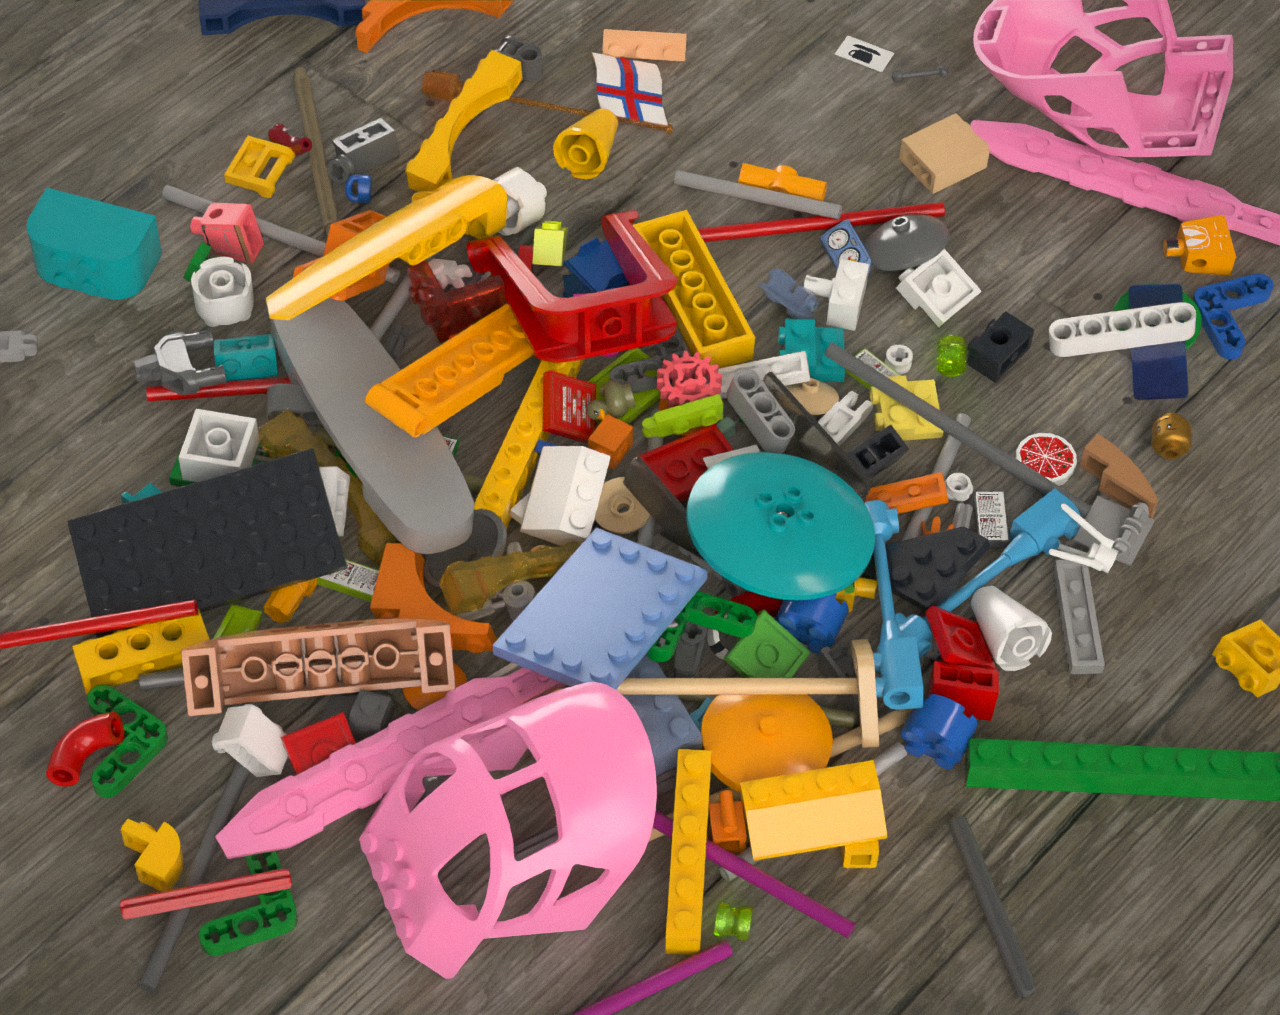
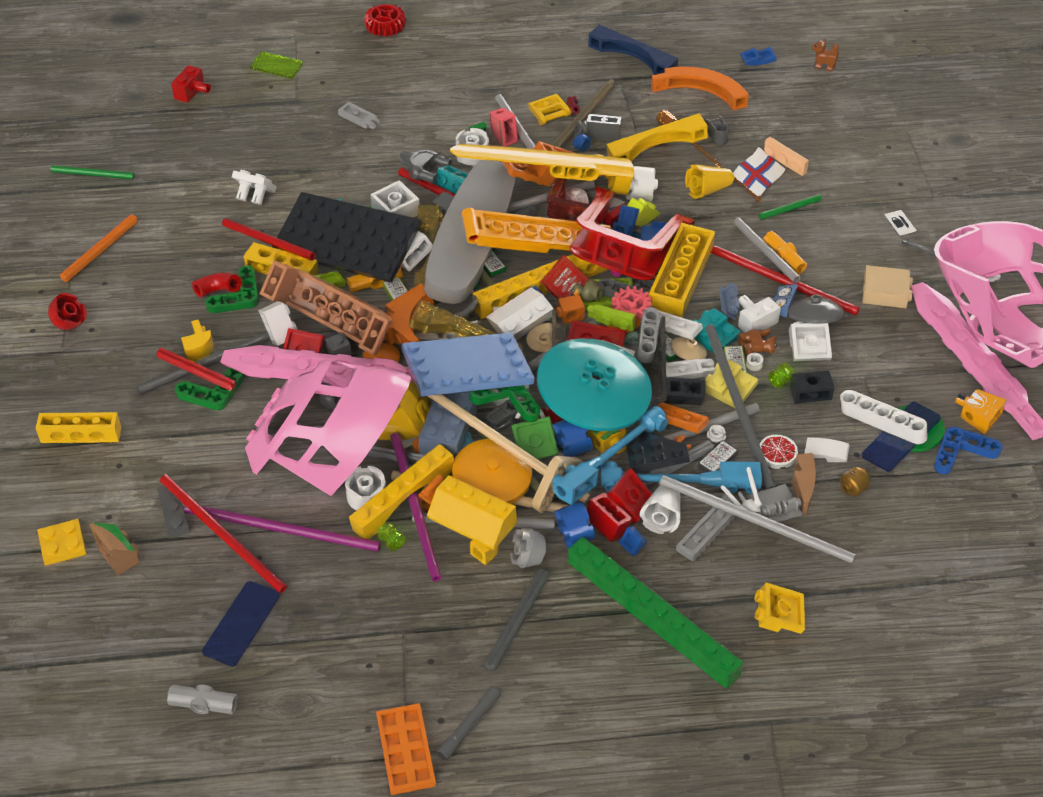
camera: 45 degrees right, 5 degrees down
teal brick [26,187,162,300] -> none
none -> white brick [345,466,386,510]
none -> light grey cone [510,527,546,568]
none -> blue slope [612,205,640,236]
none -> blue tile [619,526,647,556]
none -> light grey piece [659,475,855,563]
none -> dark orange animal [738,329,777,358]
none -> green piece [758,194,822,220]
none -> white slope [804,438,850,462]

